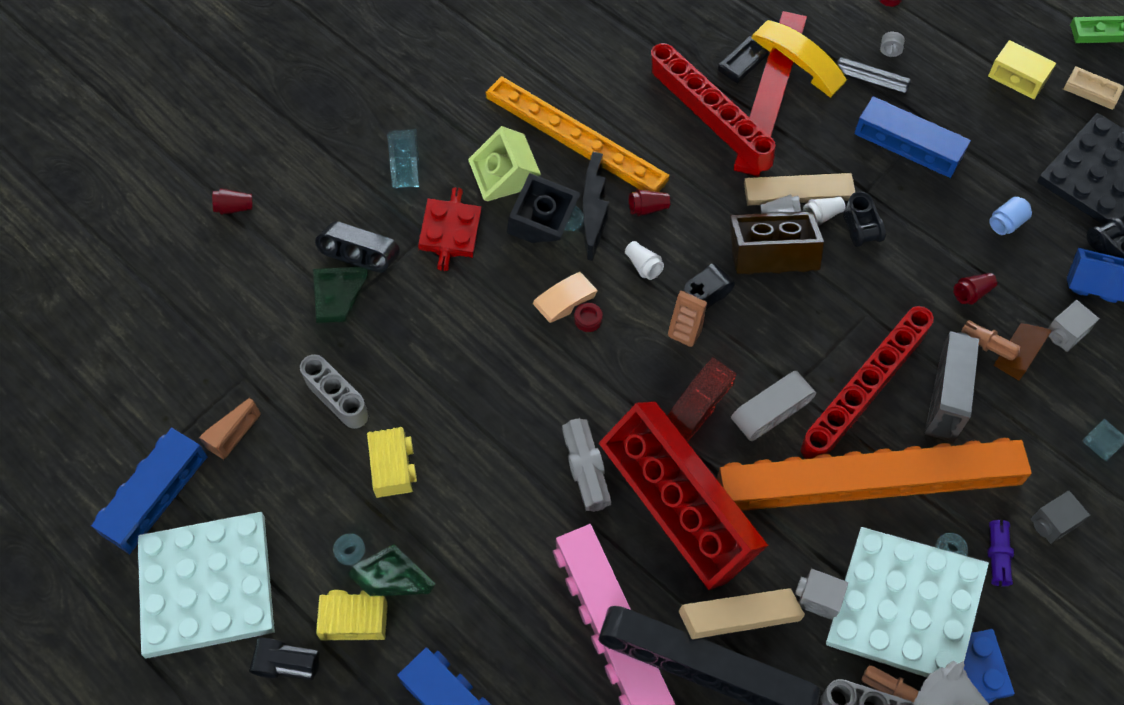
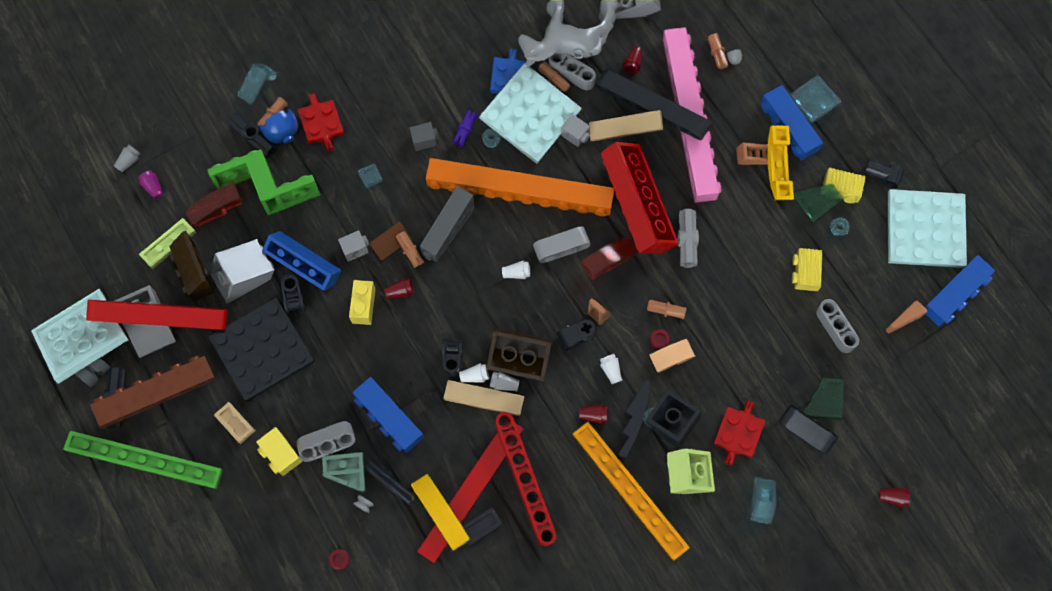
camera: 165 degrees left, 10 degrees up
red beam [801,306,933,459] -> none
light blue brick [989,197,1032,235] -> none
none -> light grey beam [296,421,355,462]
none -> sand green wing [322,452,366,492]
none -> light yellow brick [349,280,375,325]
none -> white cone [502,260,531,279]
none -> nougat axle [647,300,686,319]
none -> nougat slope [737,143,768,165]
none -> yellow slope [768,126,794,200]

